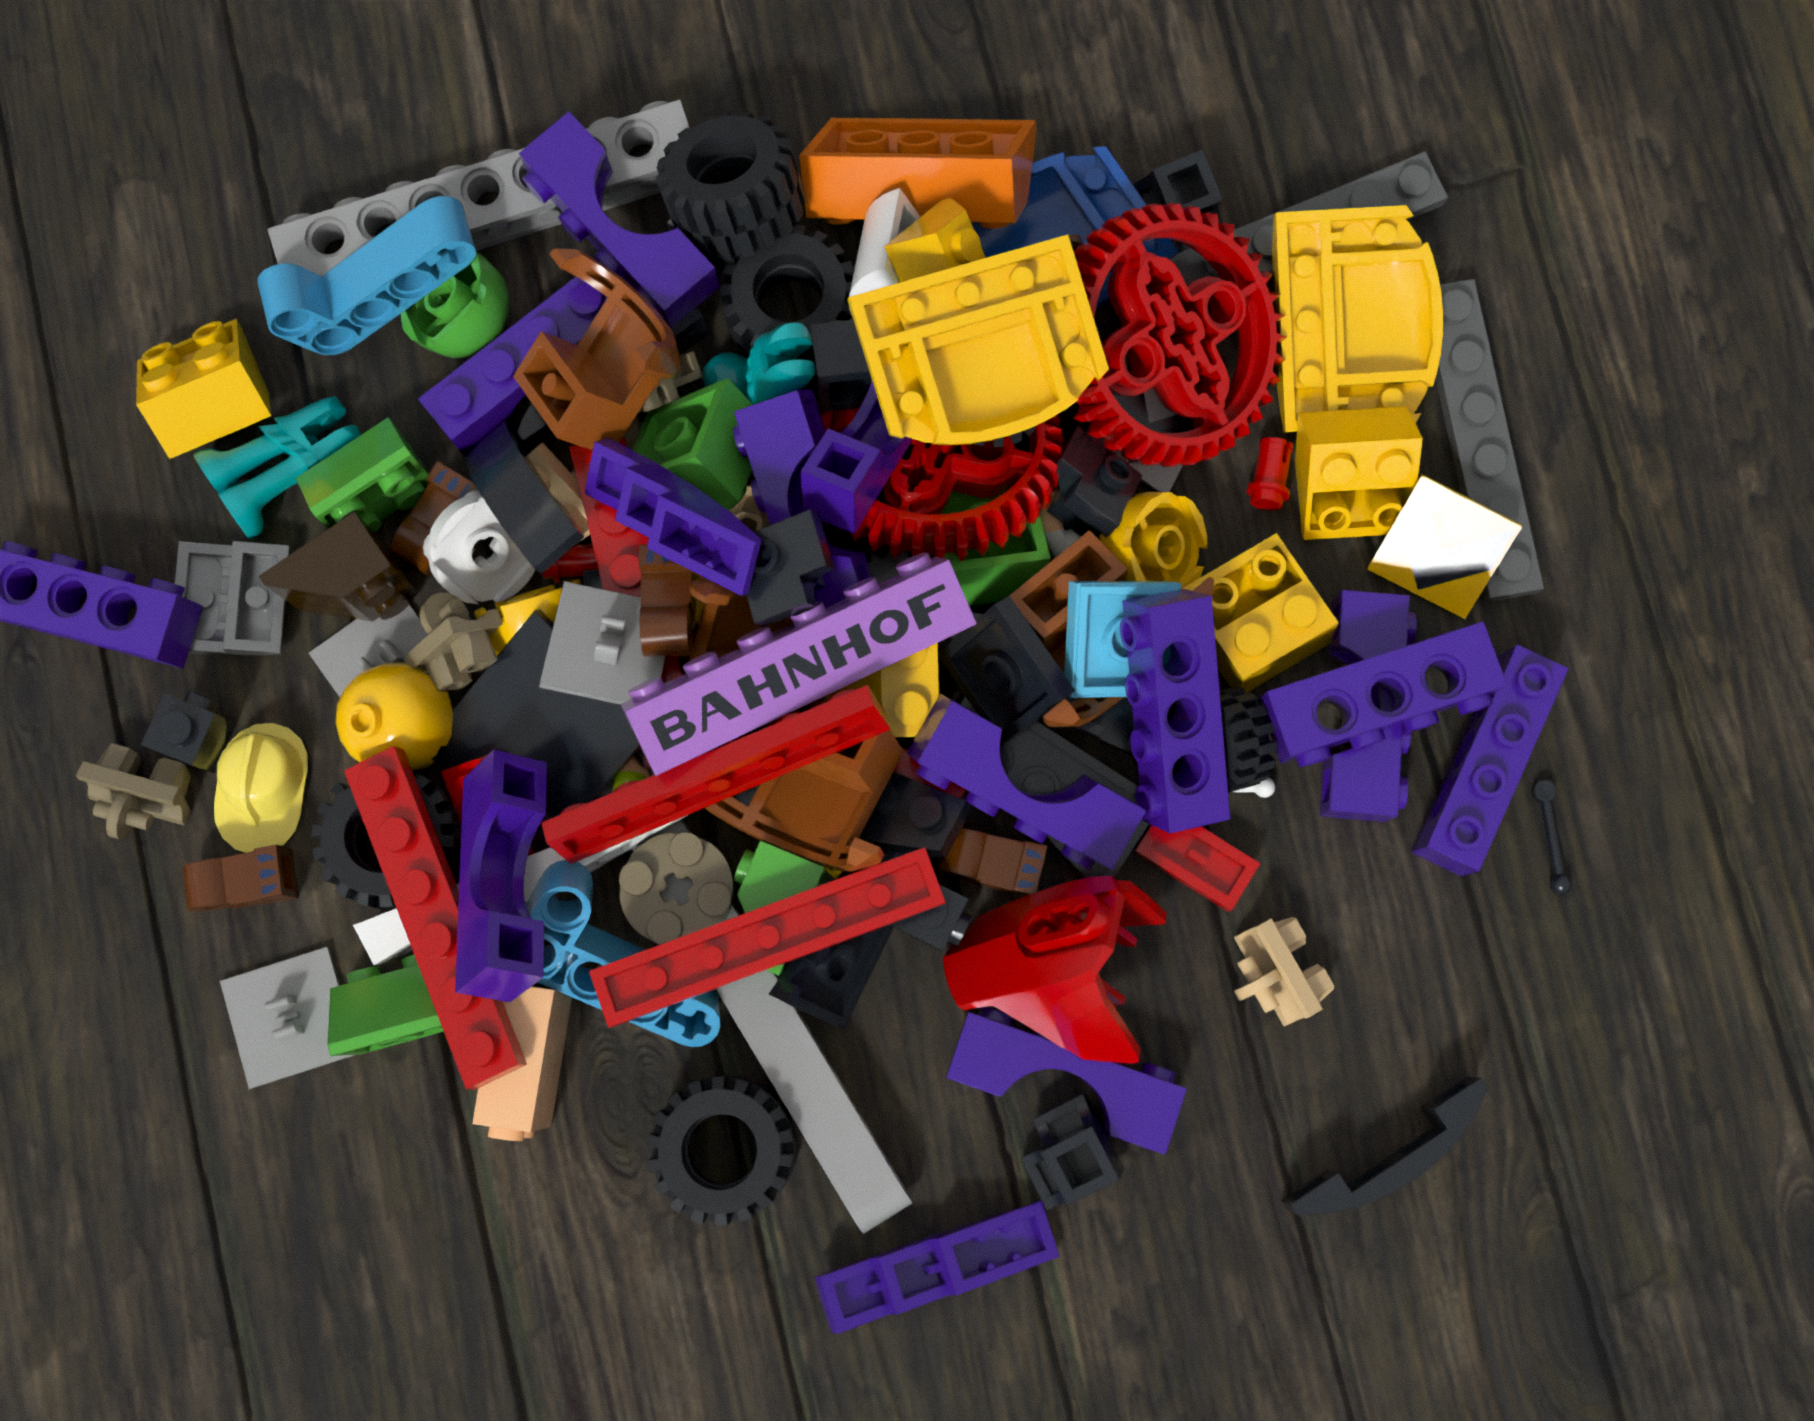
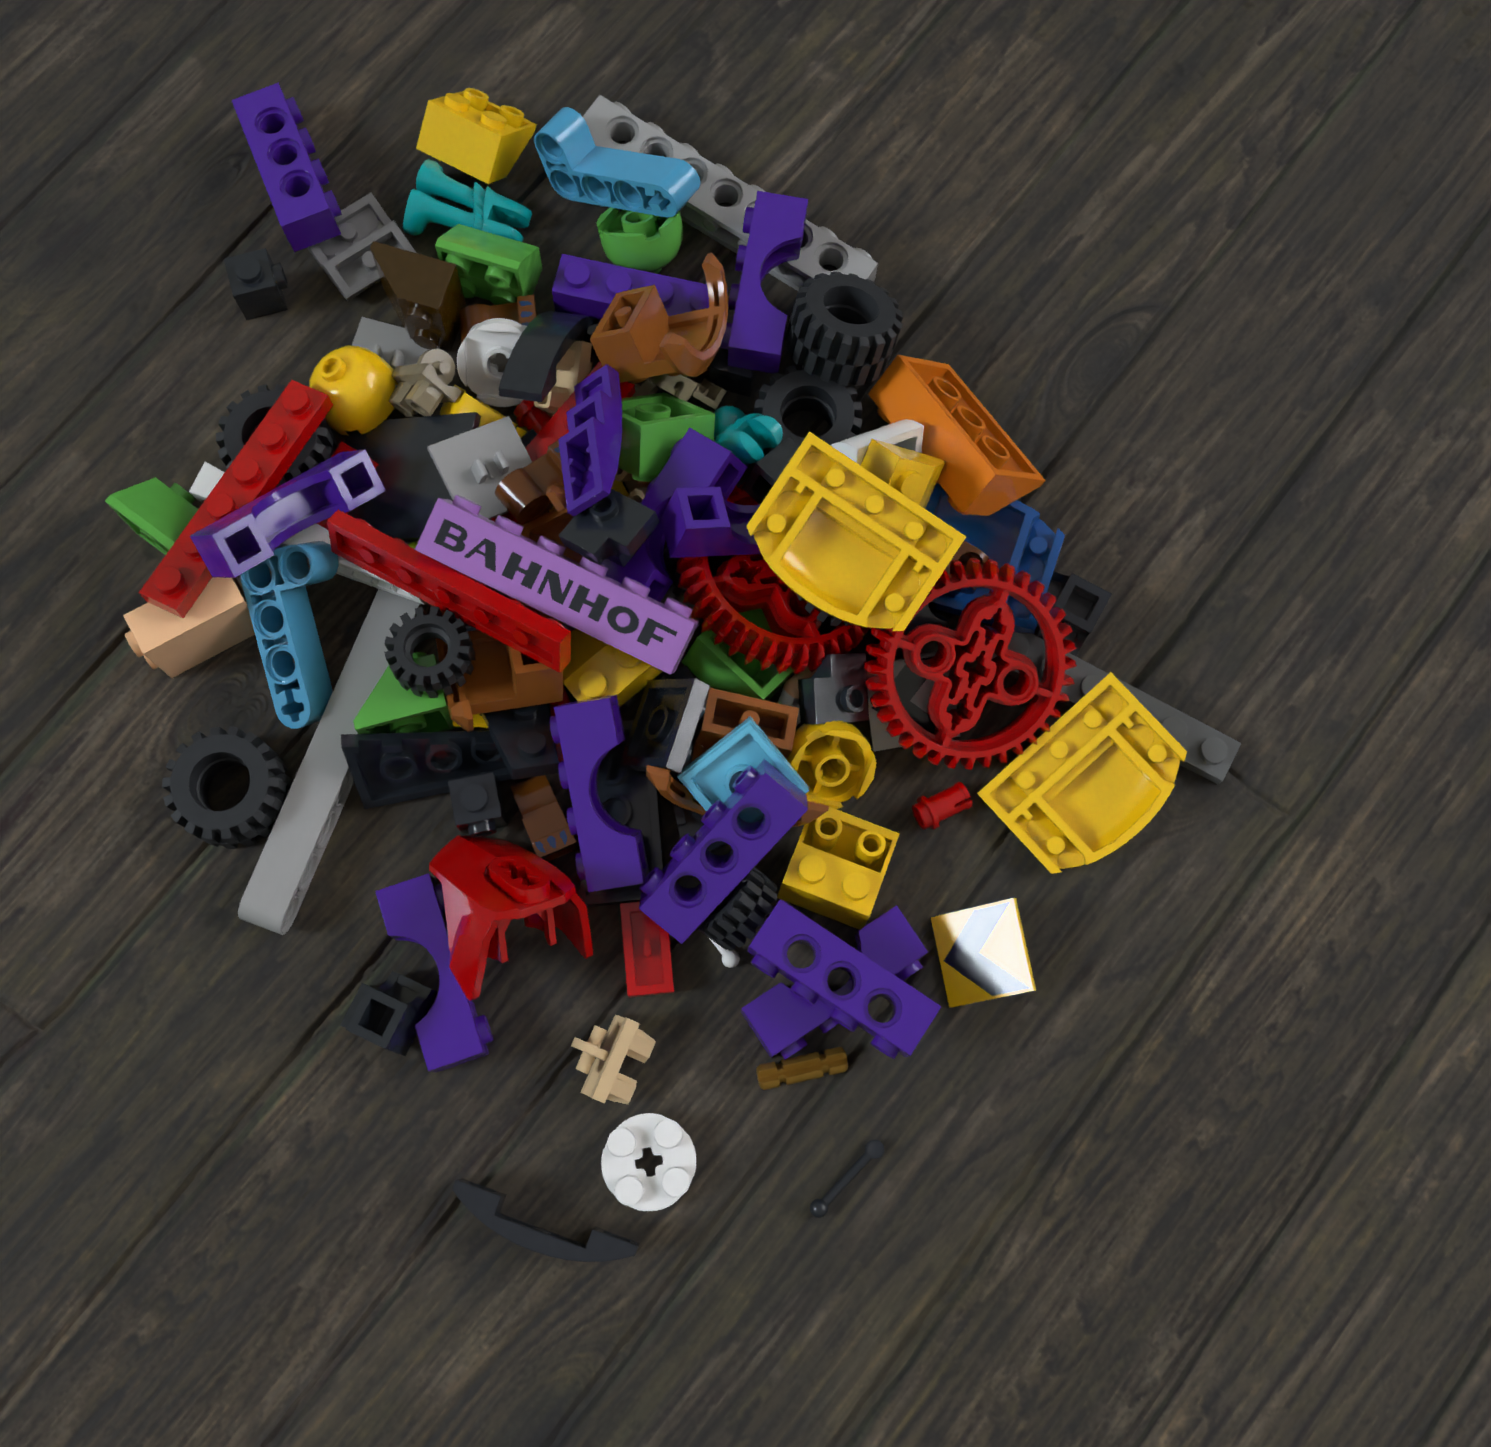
camera: 45 degrees right, 5 degrees down
dark tan hips [76,743,191,840] -> none
reddish brown leg [182,844,298,912] -> none
light yellow piece [214,723,308,853] -> none
light grey piece [220,947,355,1089] -> none
red plate [589,847,946,1028] -> none
dark tan plate [619,832,735,945] -> none
dark purple slope [814,1201,1060,1334] -> none
yellow slope [1295,406,1423,540] -> none
dark purple brick [1411,645,1569,876] -> none
dark grey plate [1435,279,1544,602] -> none
none -> black tyre [384,606,475,698]
none -> white plate [601,1113,696,1211]
none -> pearl gold axle [756,1047,848,1090]

